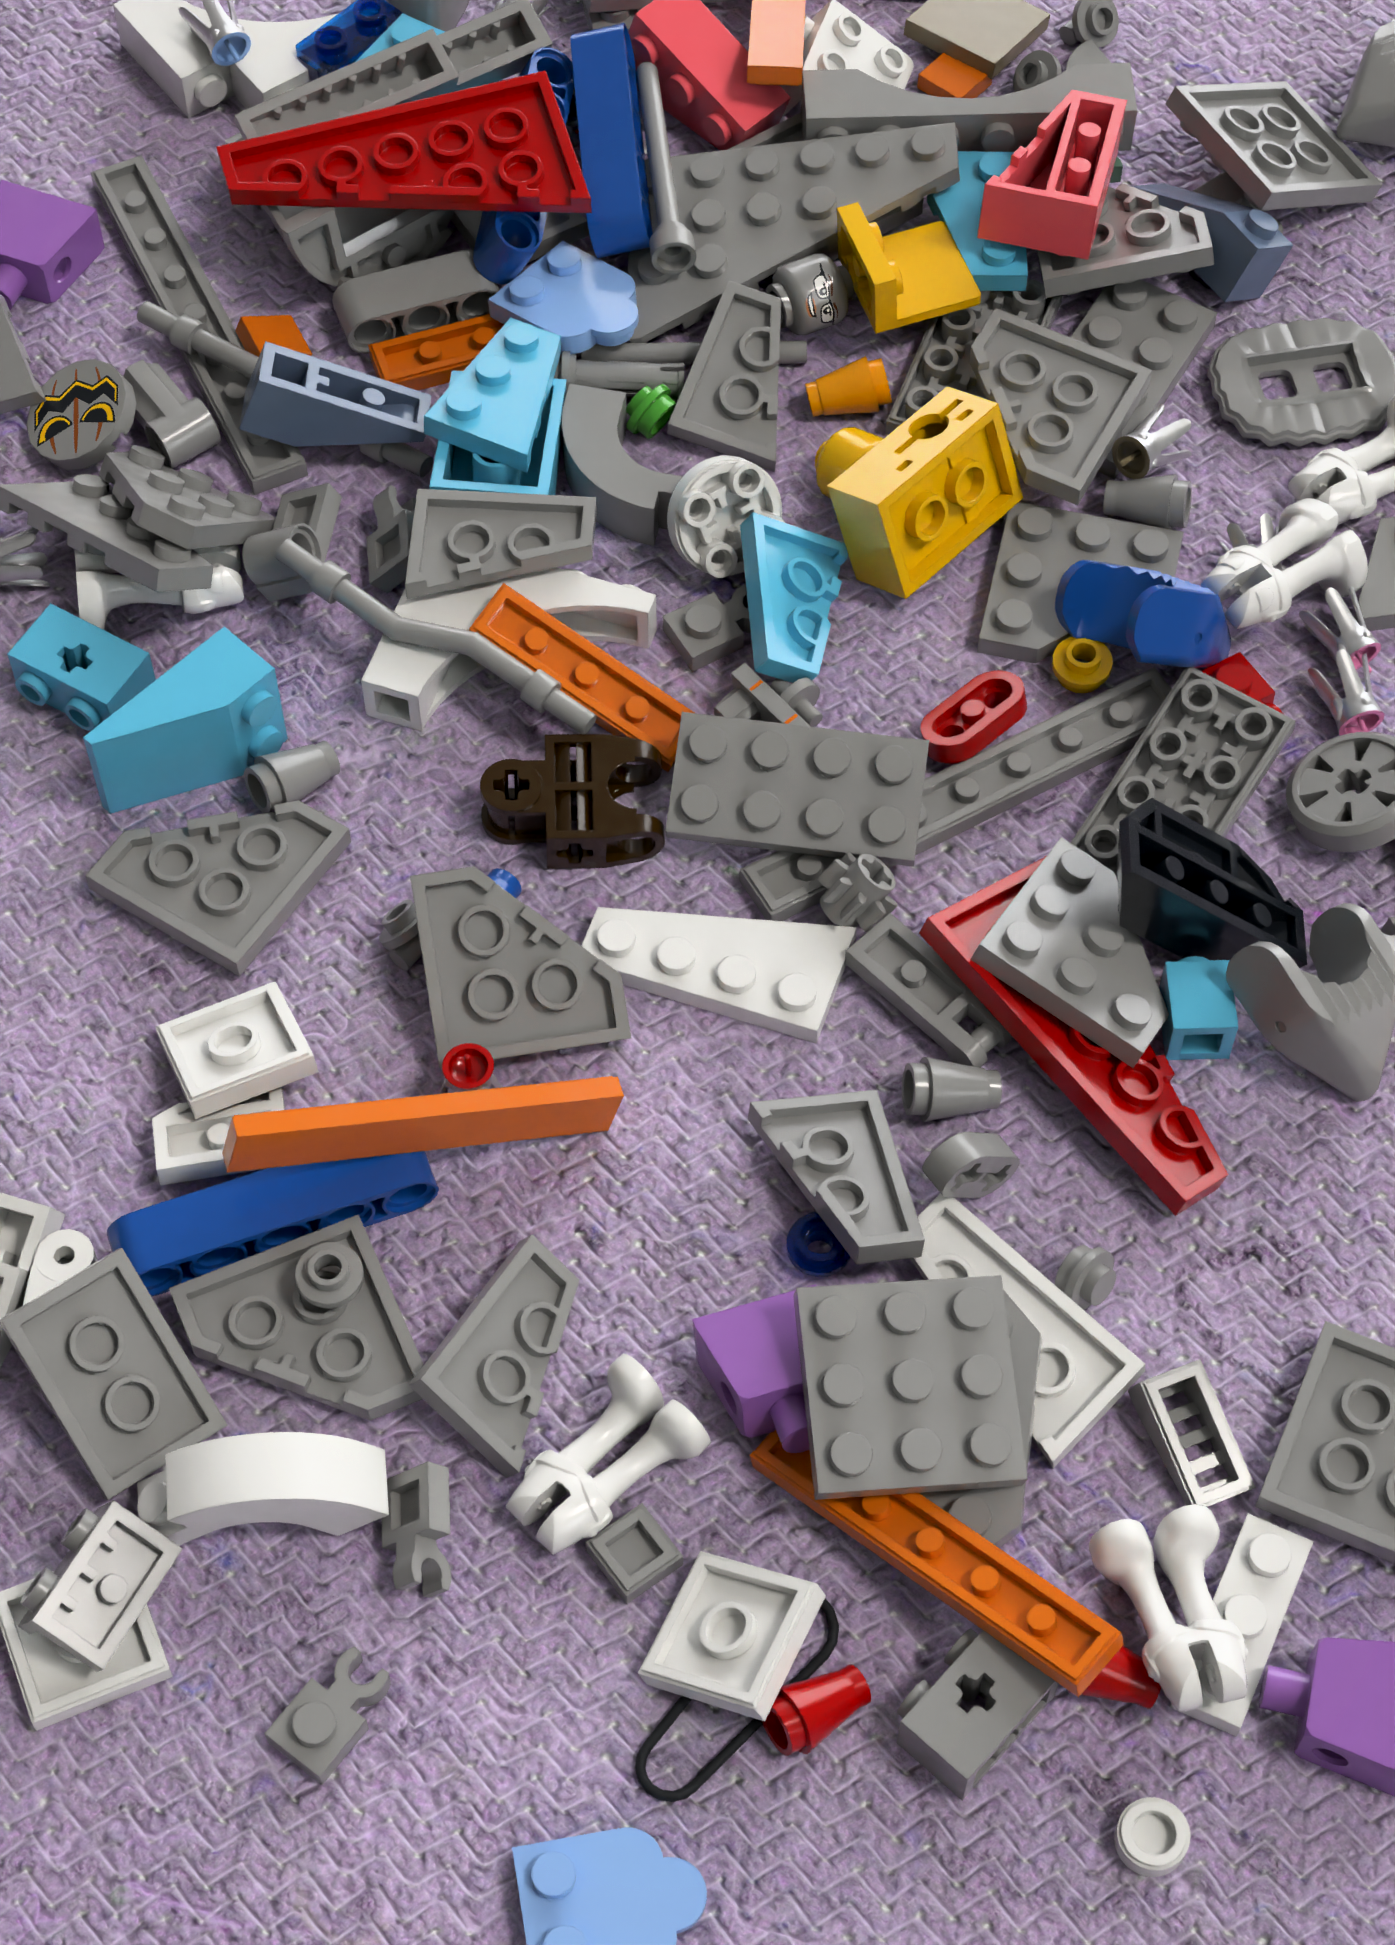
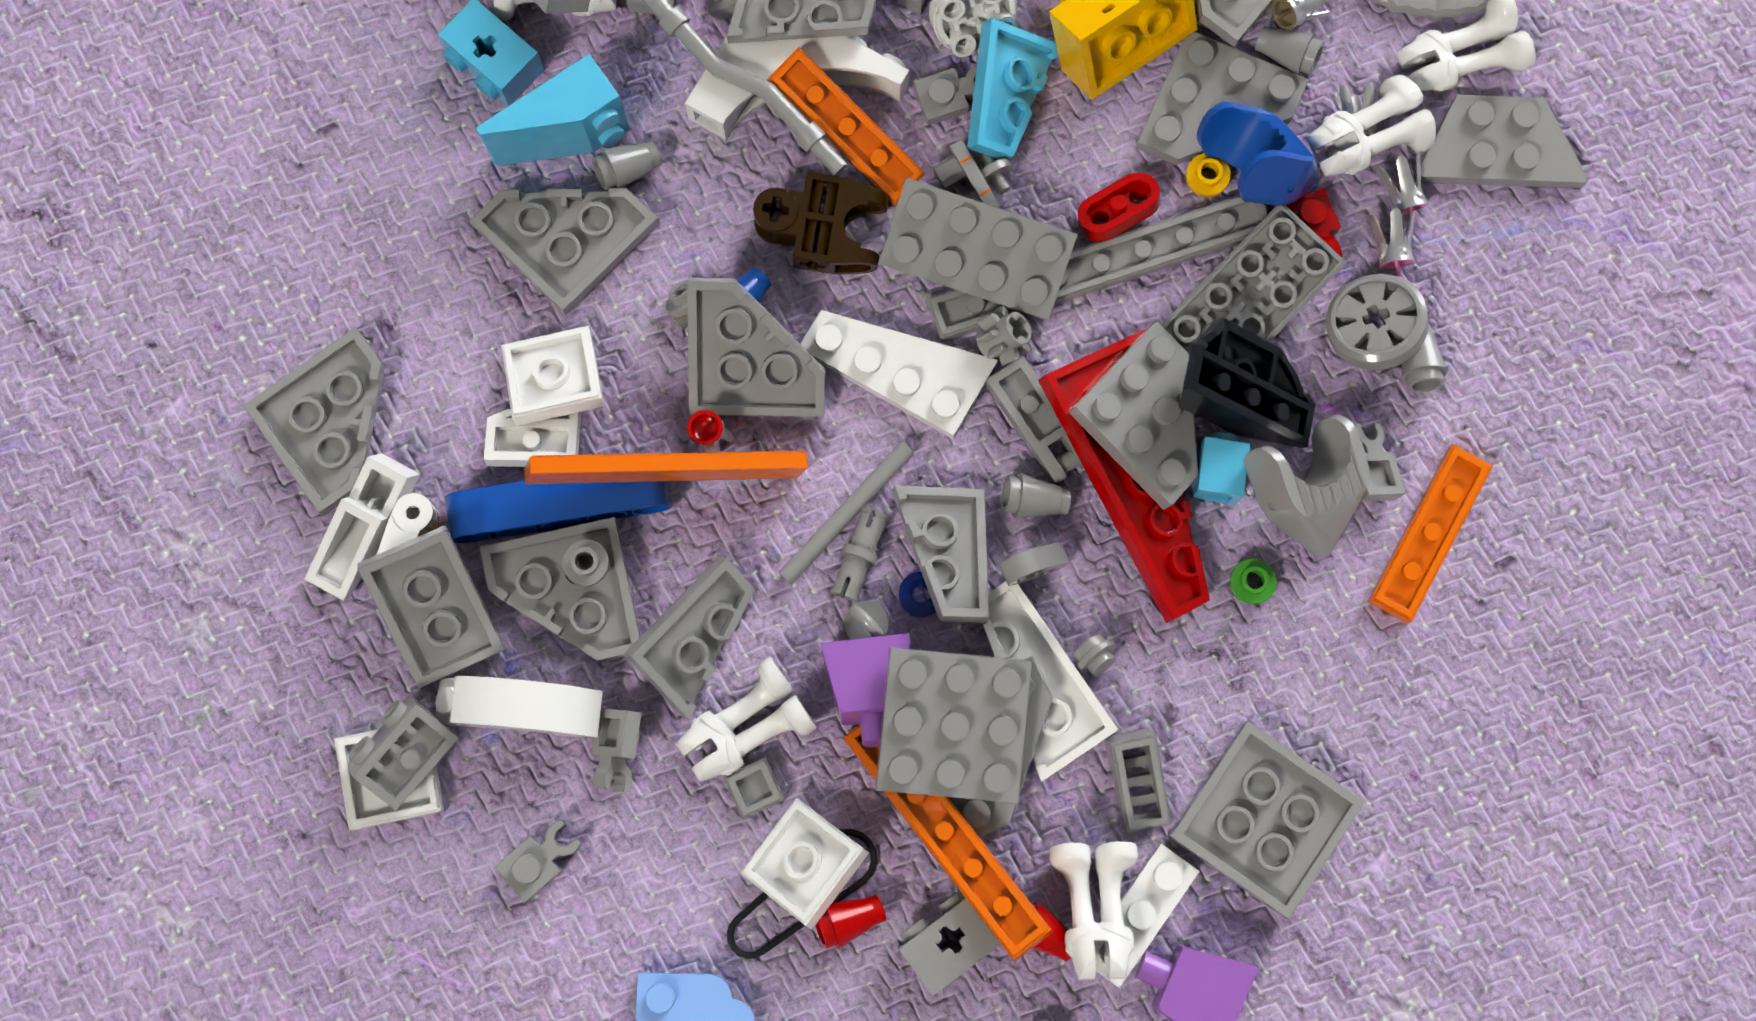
camera: 10 degrees right, 20 degrees up
none -> light grey bar [778,441,914,585]
none -> light grey pin [830,507,889,602]
none -> light grey tile [843,600,889,640]
none -> bright green plate [1230,558,1277,605]

